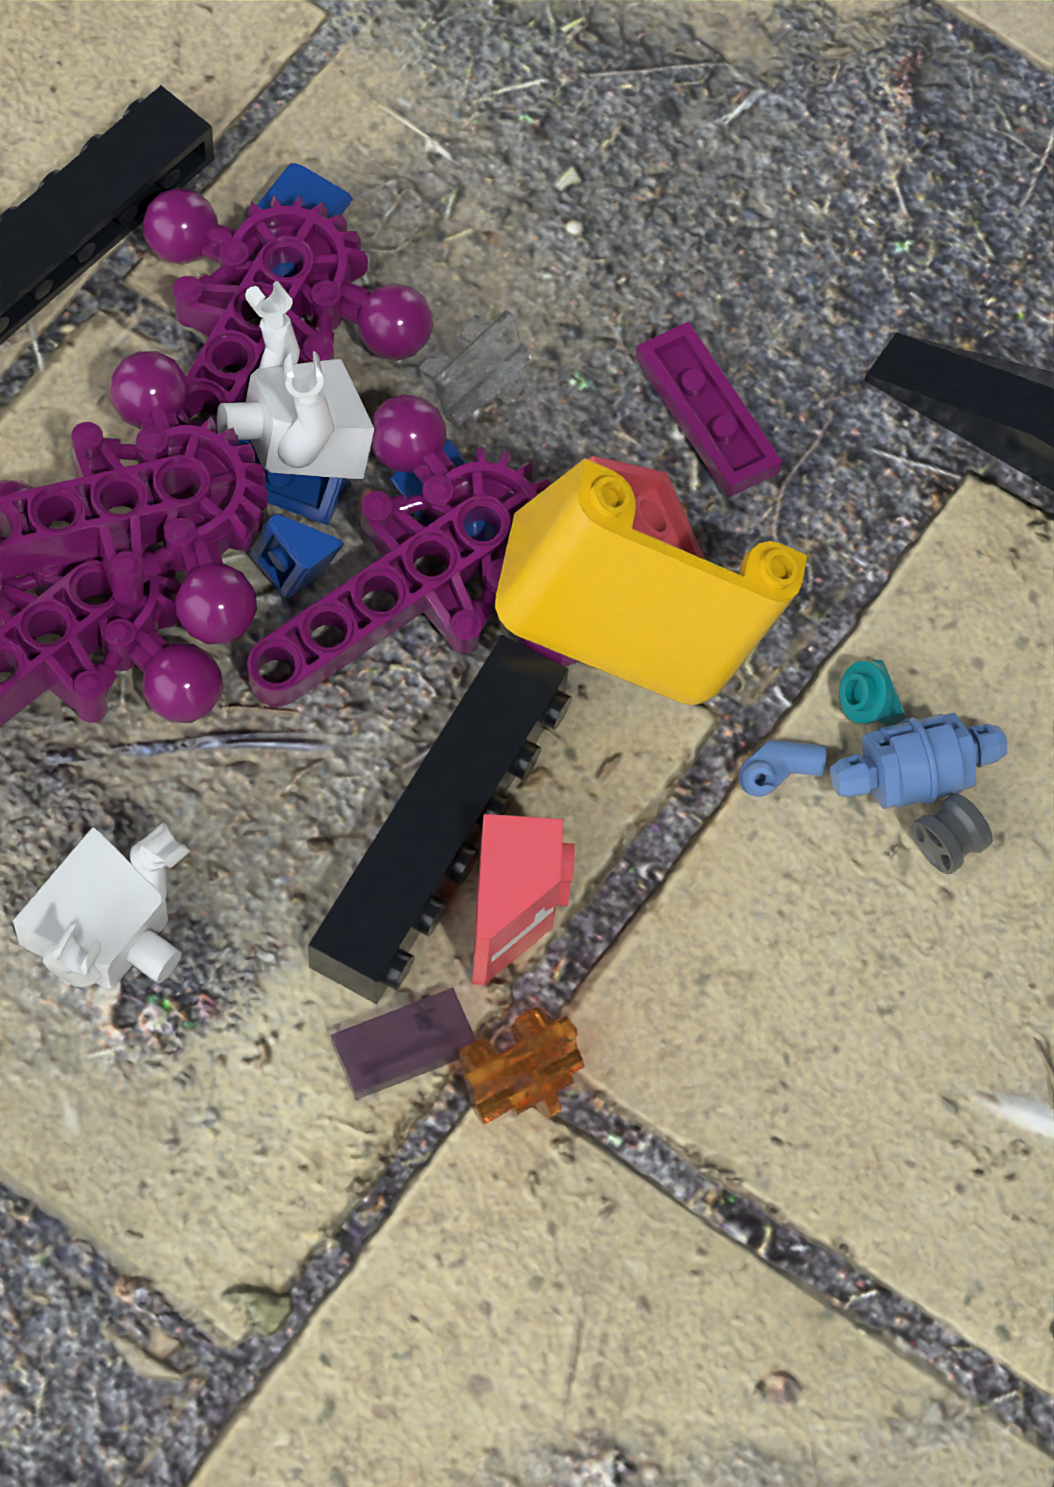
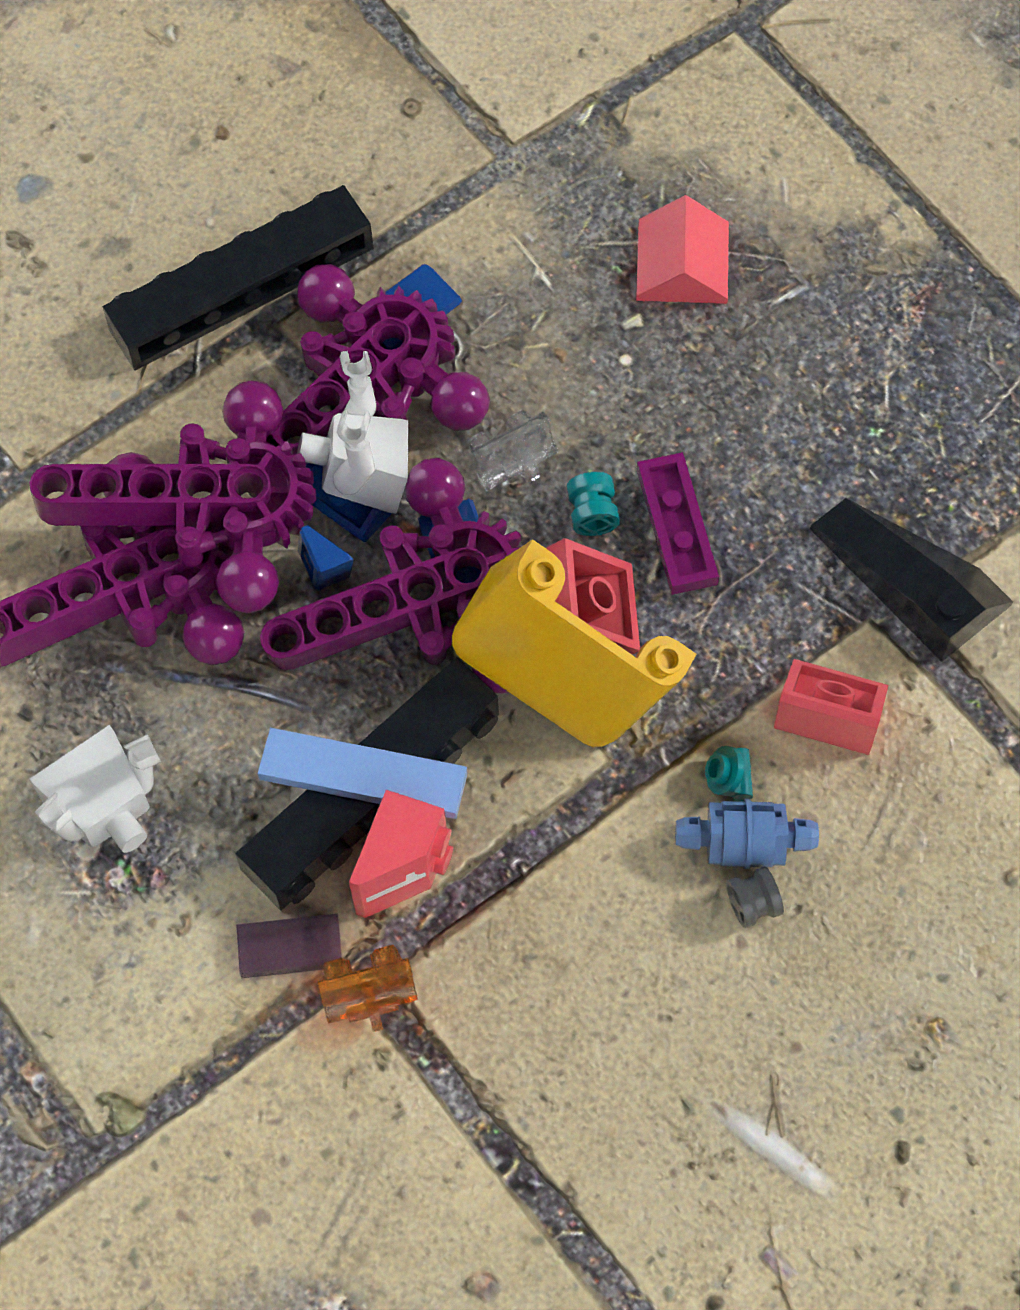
camera: 25 degrees right, 0 degrees up
medium blue arm [739,740,826,797] -> none
none -> light blue tile [257,727,468,819]
none -> teal wheel [567,472,620,536]
none -> coral slope [636,195,729,304]
none -> coral slope [774,659,889,755]

